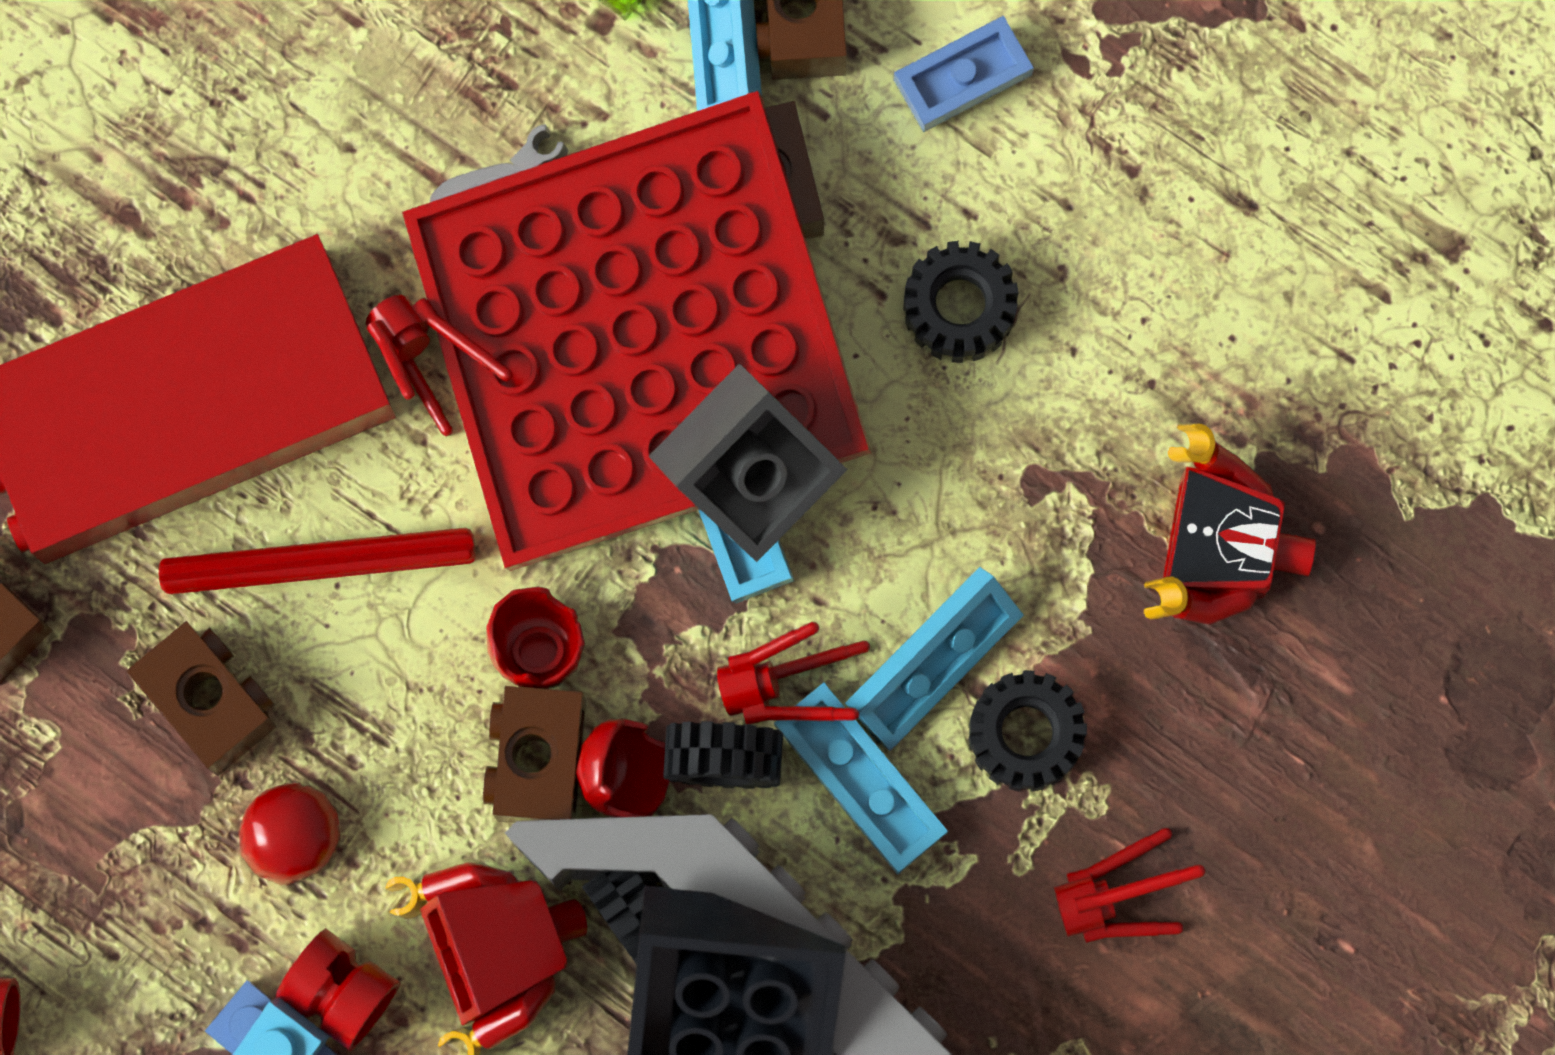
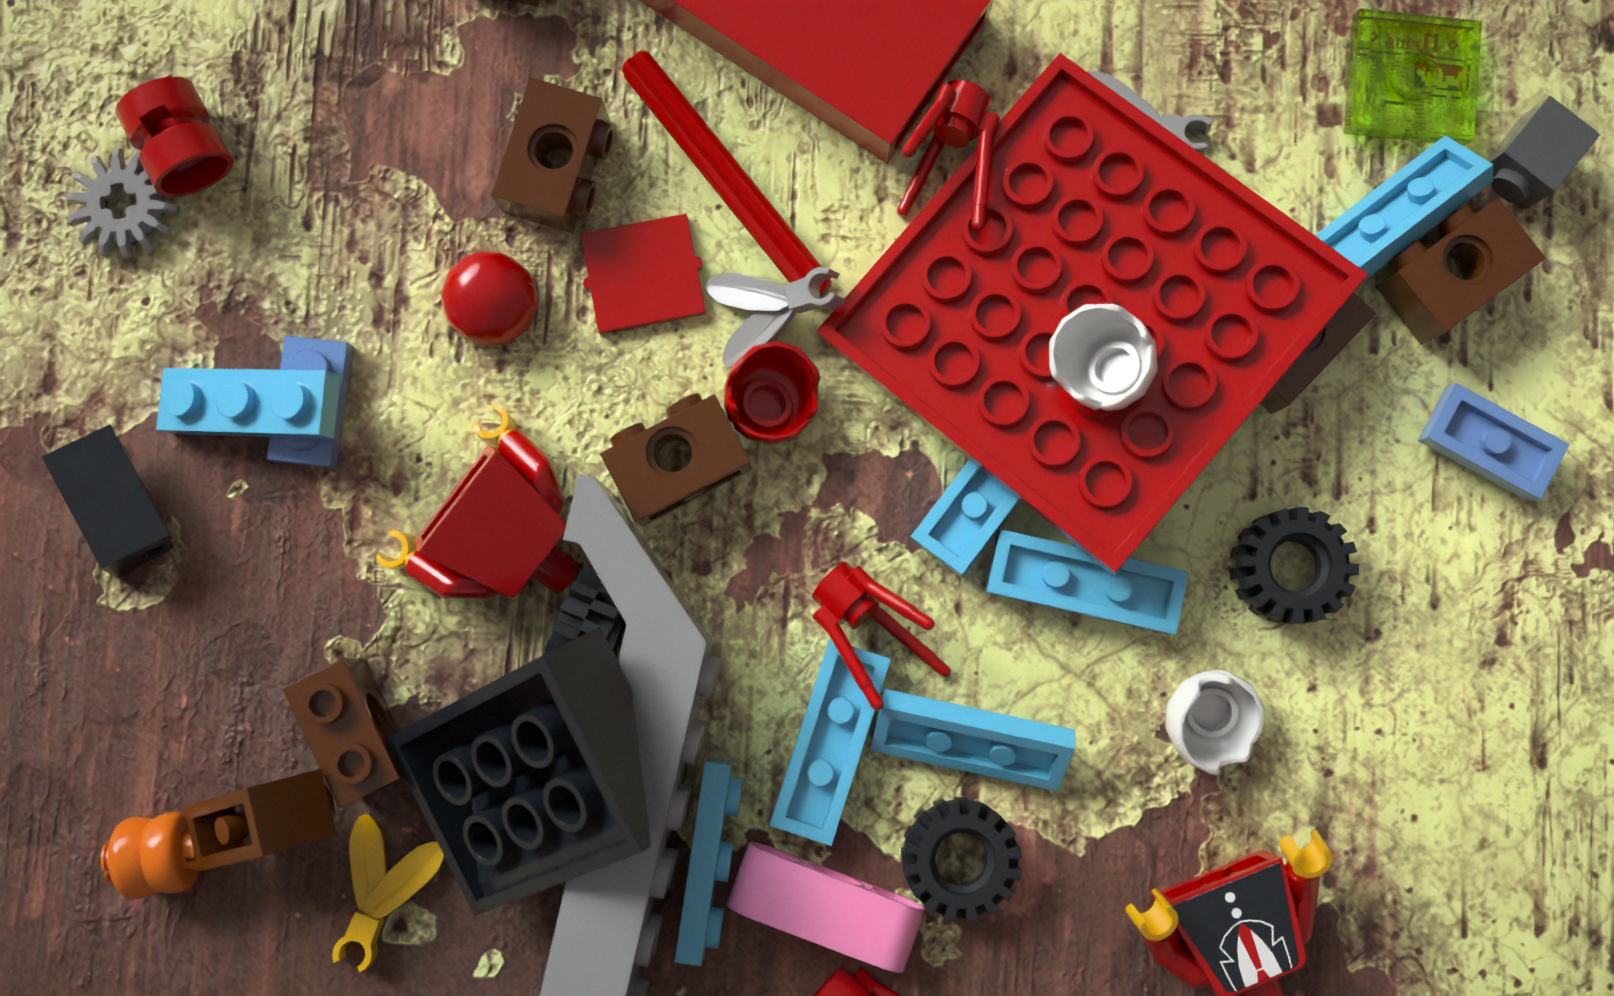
camera: 55 degrees right, 5 degrees up
red wheel [275,928,401,1051] -> none
red hair [576,718,670,818] -> none
dark grey slope [648,363,848,562] -> none
black tyre [663,721,783,789] -> none
none -> red piece [580,213,706,335]
none -> medium azure plate [675,757,743,966]
none -> light grey piece [706,267,845,368]
none -> bright pink beam [726,841,926,973]
none -> medium azure plate [984,529,1189,635]
none -> white hair [1049,303,1157,411]
none -> white hair [1165,670,1265,775]

